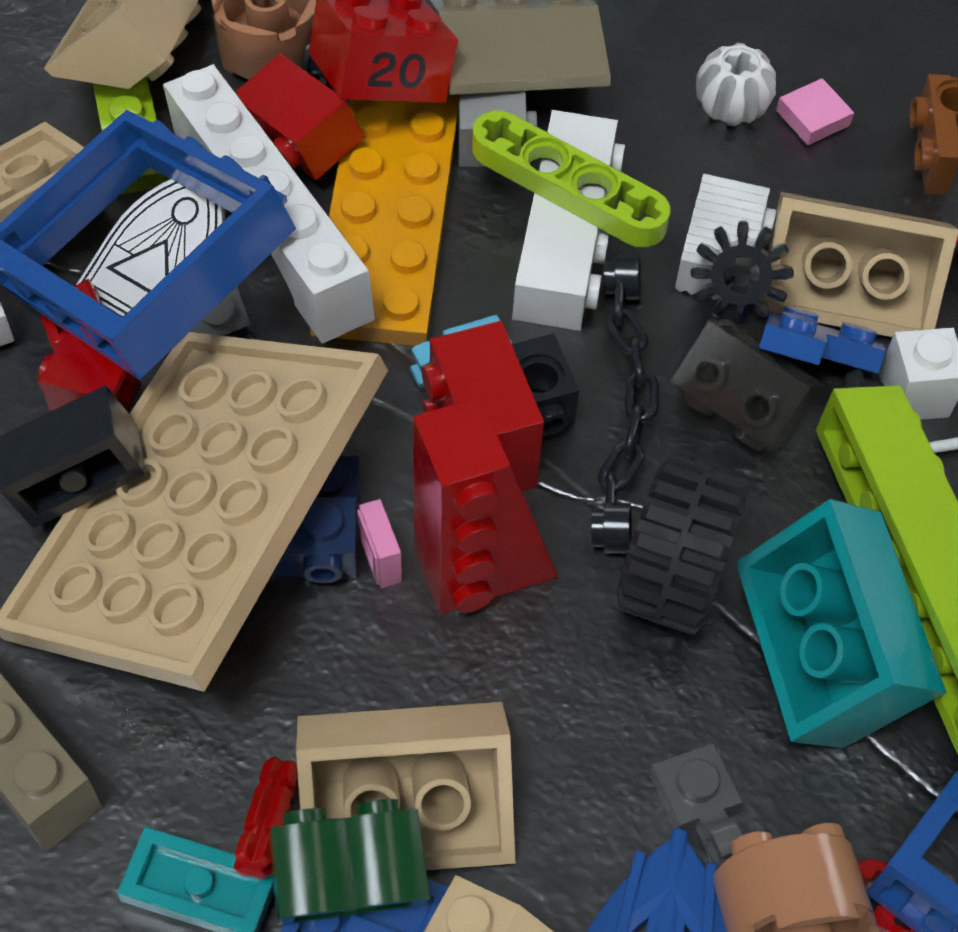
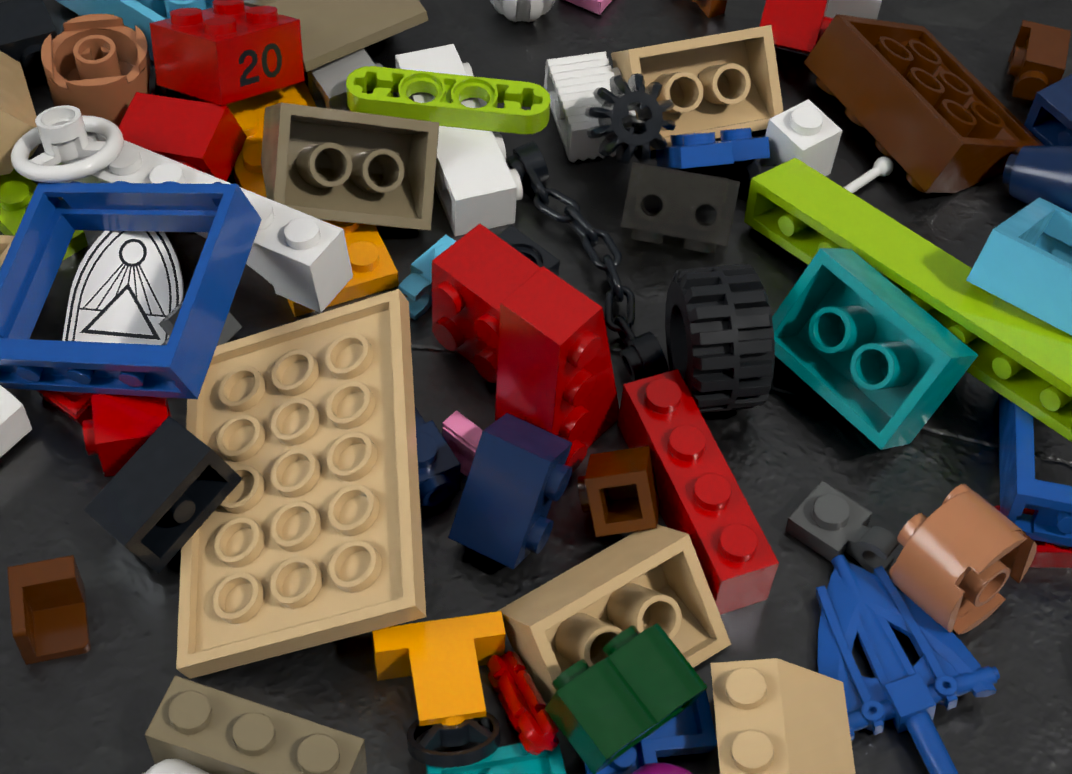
camera: 30 degrees left, 5 degrees down
none -> white piece [11,105,124,183]
none -> dark tan slope [261,102,439,231]
none -> light orange piece [372,611,506,768]
none -> dark blue brick [448,413,572,569]
none -> reddish brown brick [578,446,660,537]
none -> red brick [618,369,779,615]

